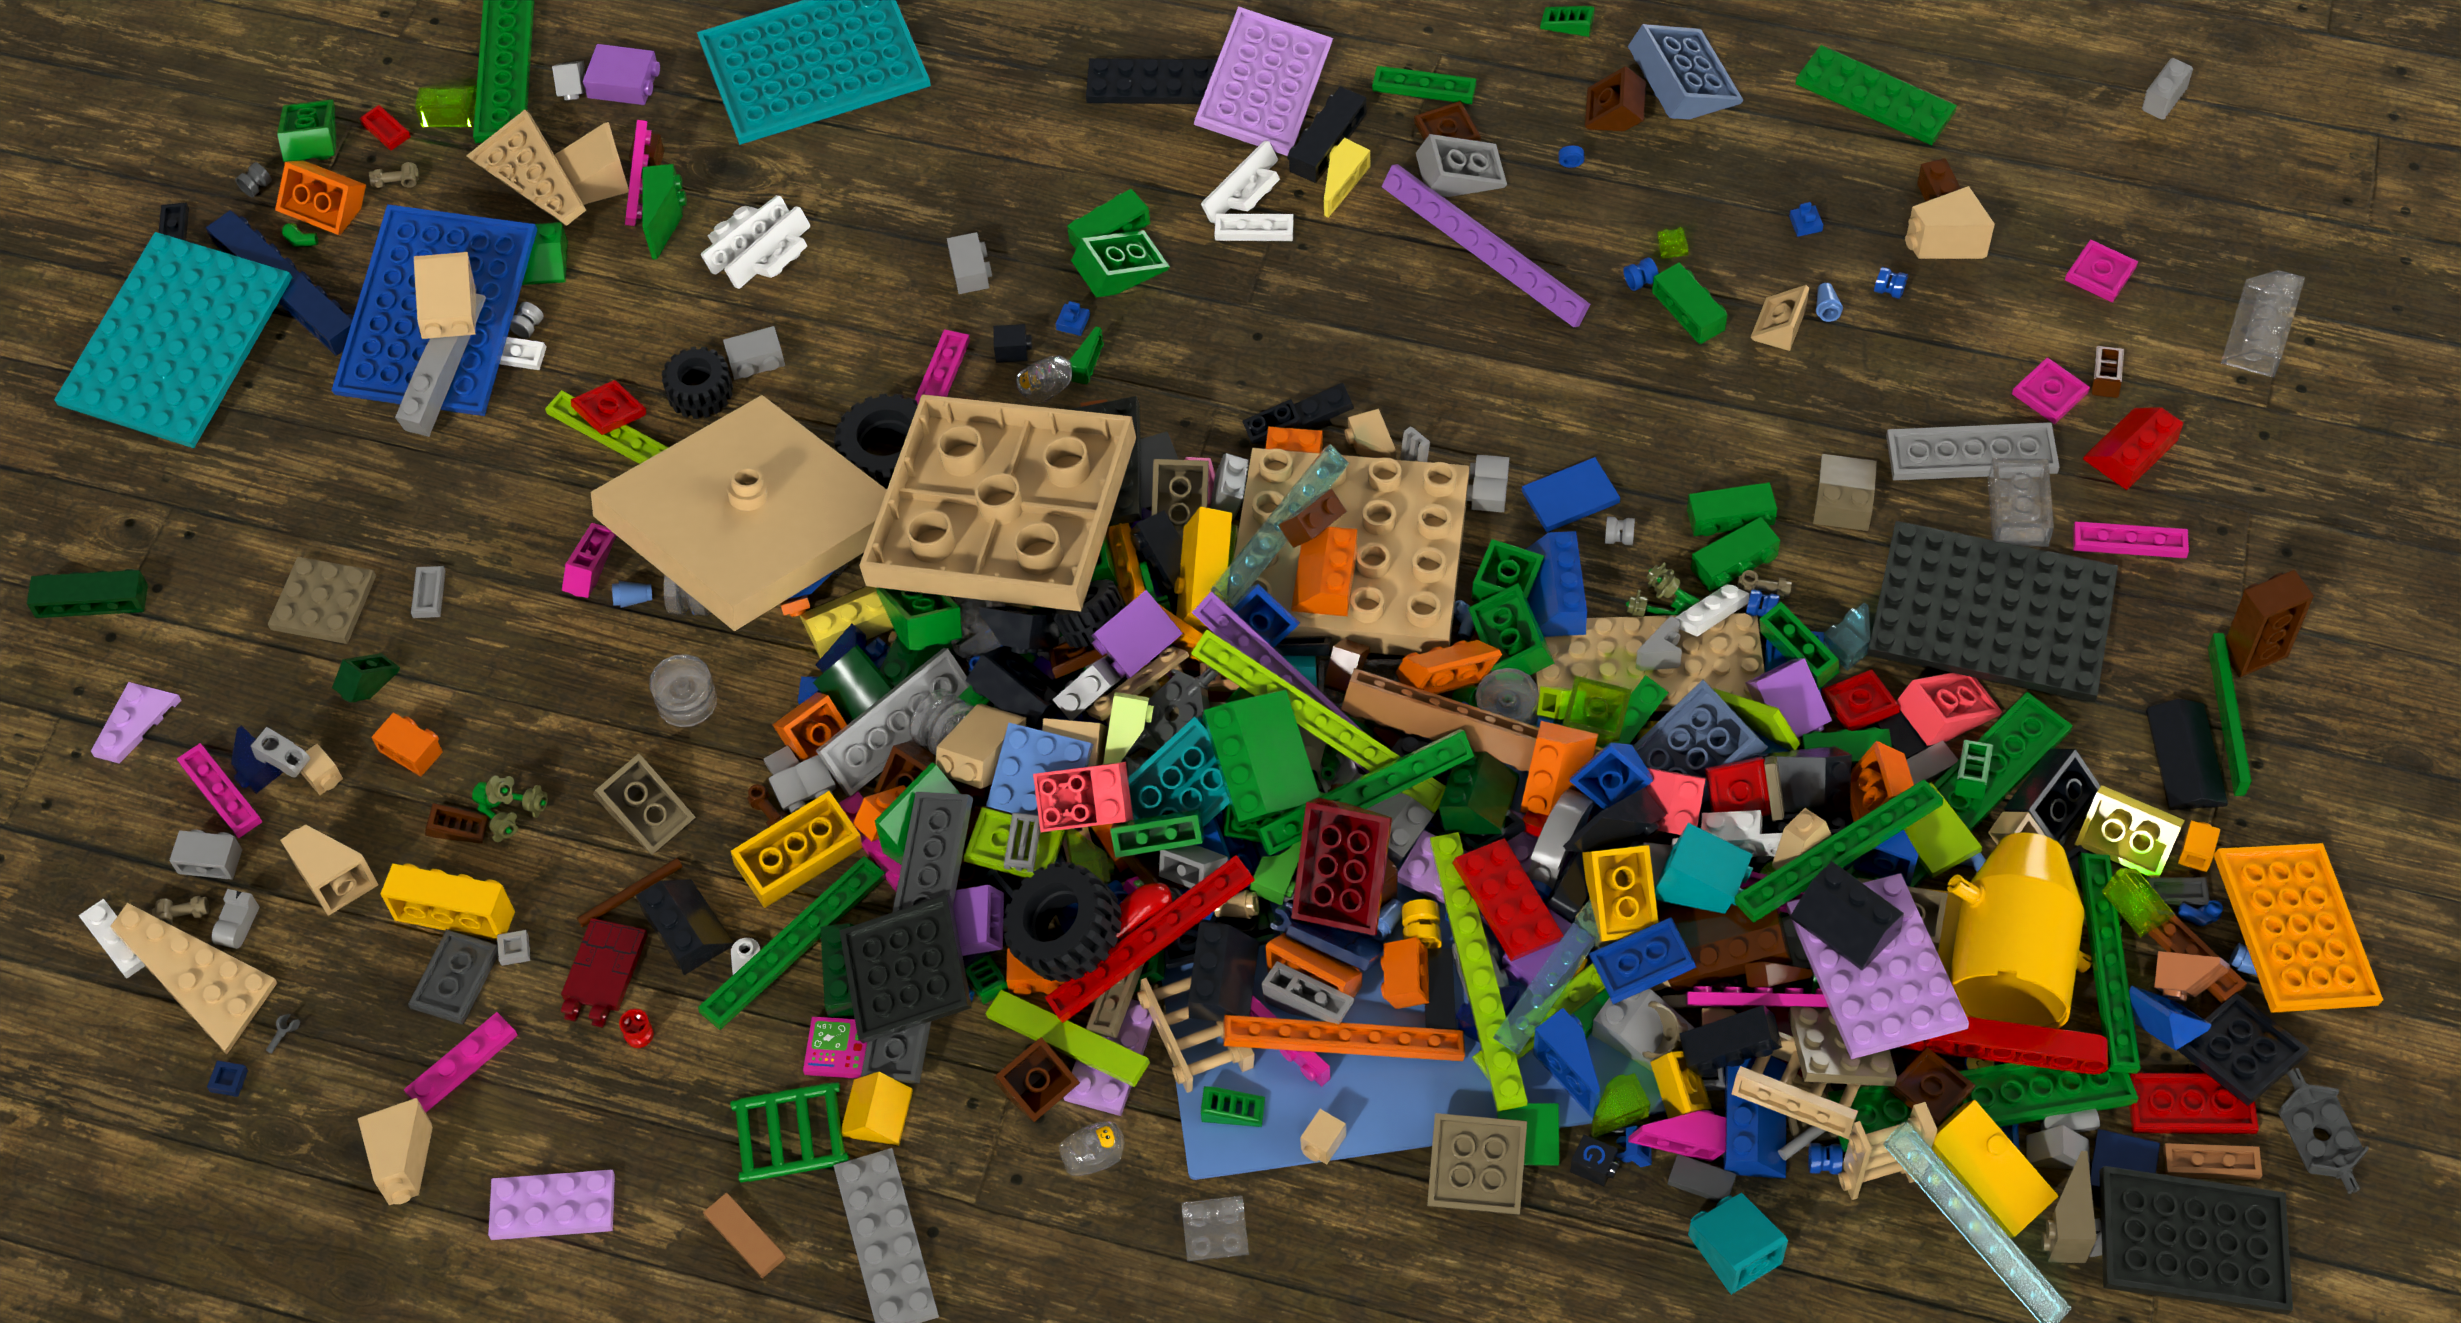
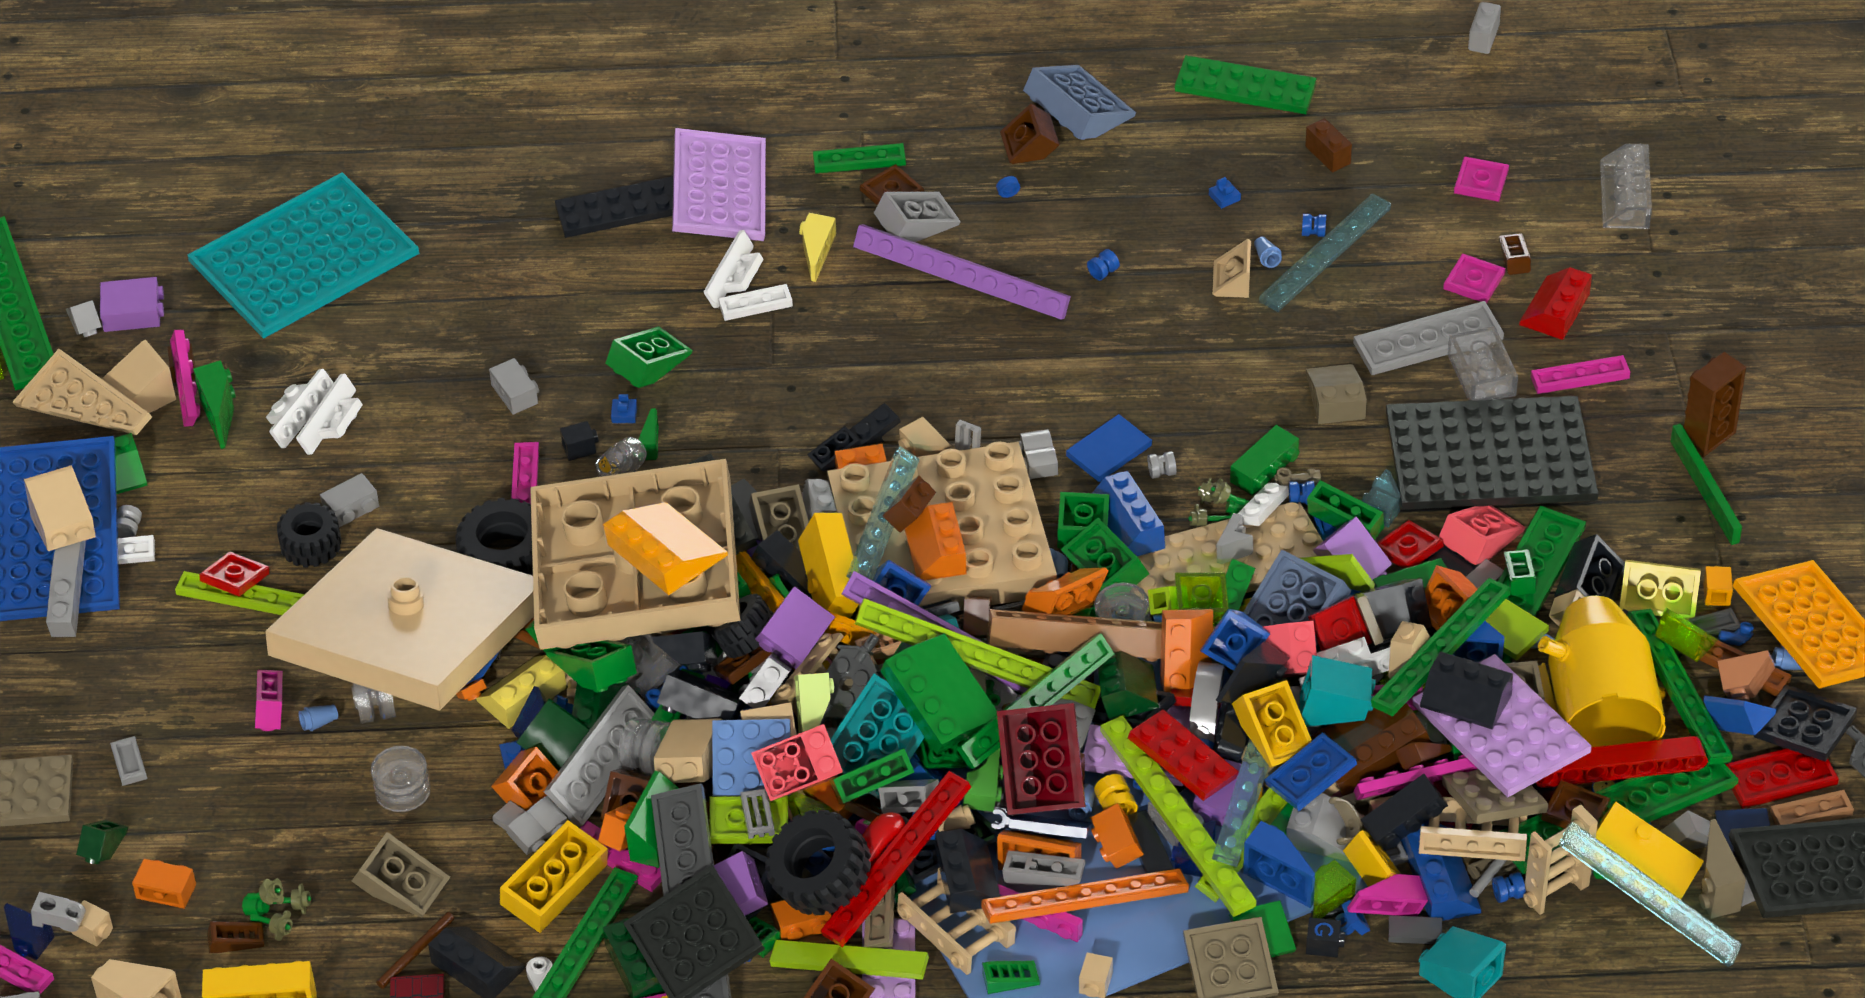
camera: 20 degrees left, 10 degrees down
reddish brown bar [747,784,788,827] -> none
green brick [1067,189,1150,249] -> none
black brick [1287,87,1367,183] -> none
green slope [1540,6,1595,37] -> none
green brick [1652,262,1727,345] -> none
clear neon green tile [1657,227,1688,259] -> none
green brick [1687,482,1777,536] -> none
tan slope [1905,186,1995,259] -> none
light grey bar [2040,1108,2100,1133] -> none
black slope [2146,698,2228,810] -> none
none -> light orange slope [603,502,728,595]
none -> clear light blue tile [1259,193,1391,312]

